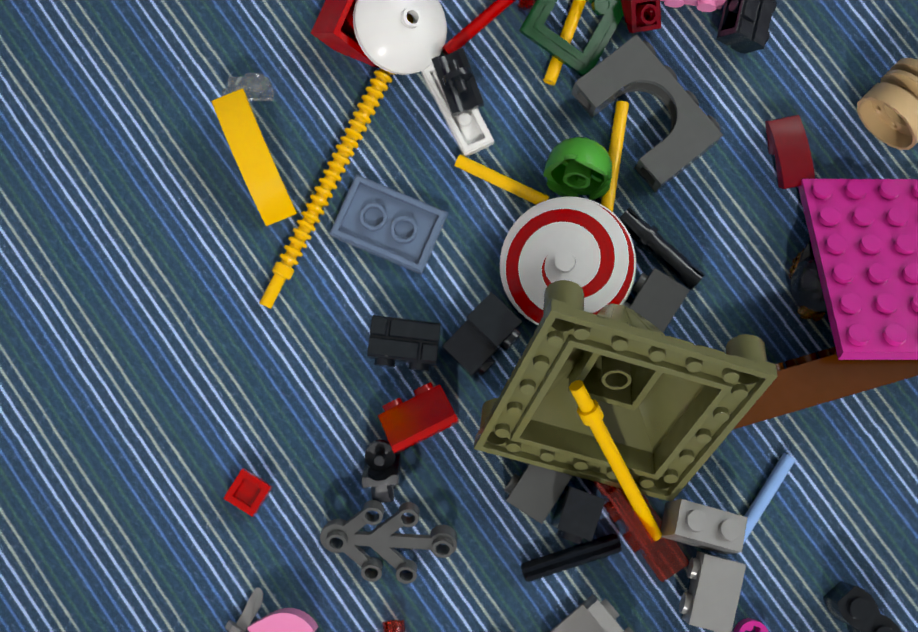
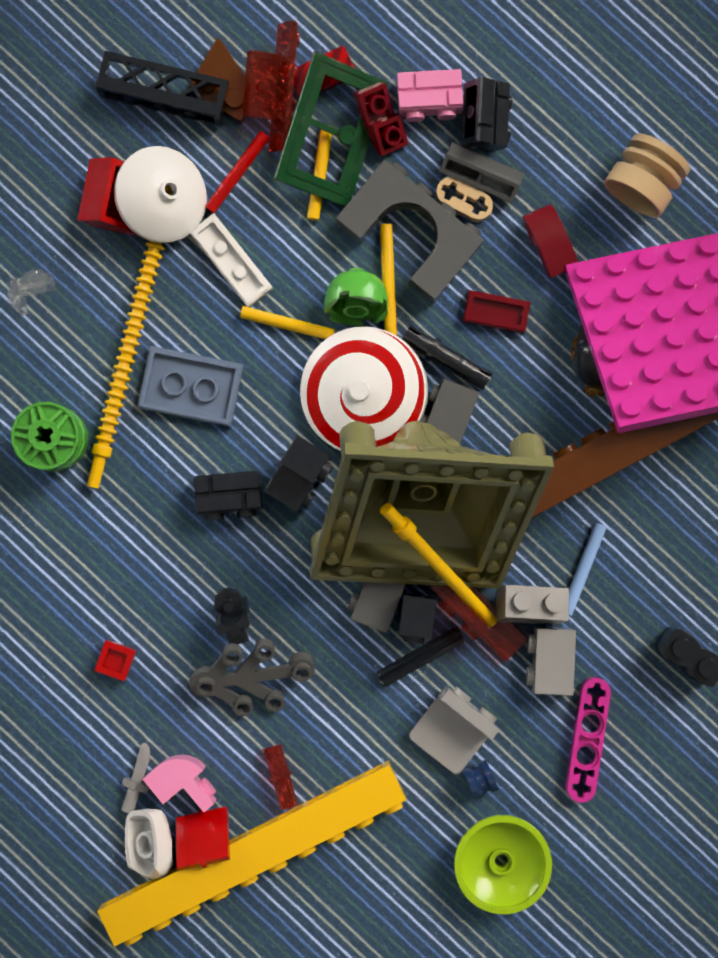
camera: 15 degrees left, 5 degrees up
yellow slope [211,88,297,226] -> none
red slope [378,382,459,453] -> none
black hips [431,48,484,117] -> none
none -> bright green wheel [11,402,88,472]
none -> tan beam [436,177,493,223]
none -> dark grey piece [439,142,525,203]
none -> dark red tile [462,290,531,334]

